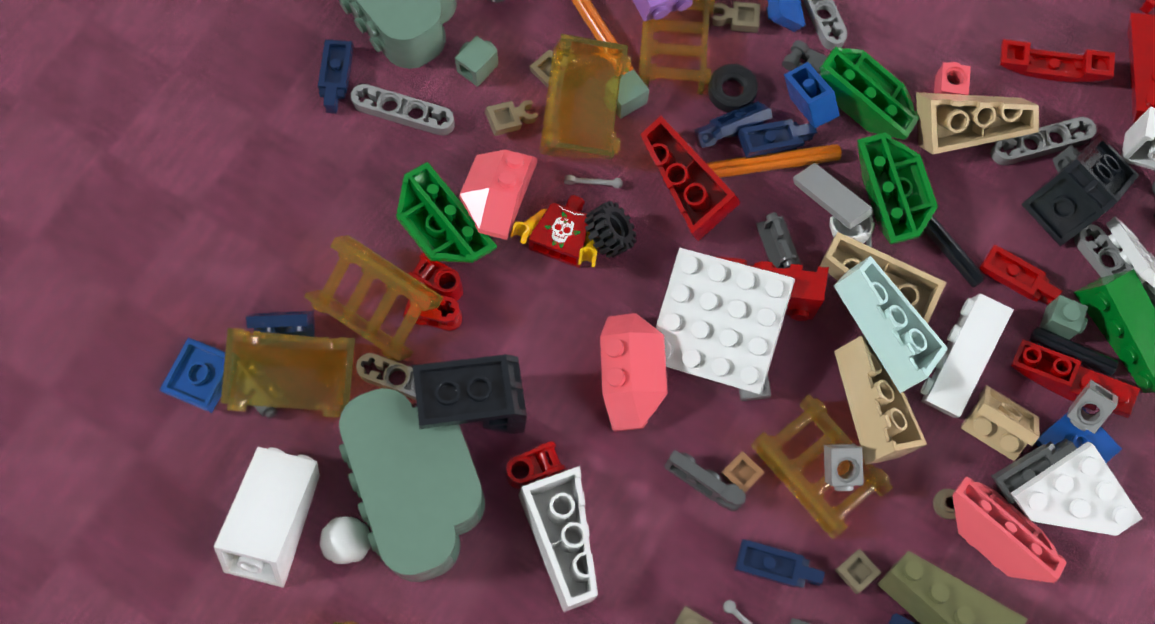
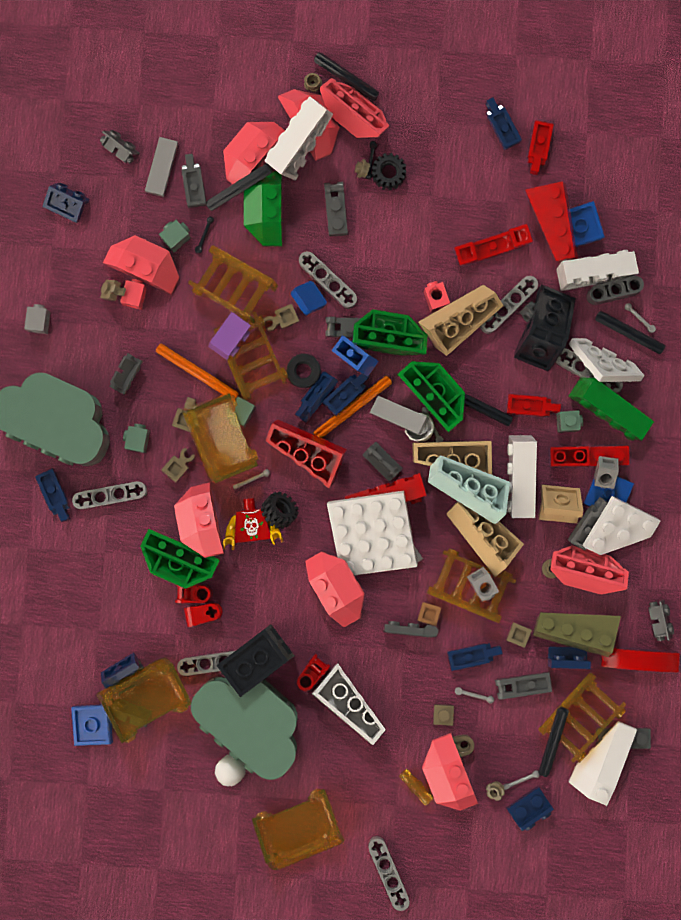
camera: 25 degrees left, 15 degrees up
white slope [214,447,320,588] -> none
clear yellow fence [304,235,444,361] -> none
black axle [1030,327,1118,376] -> none

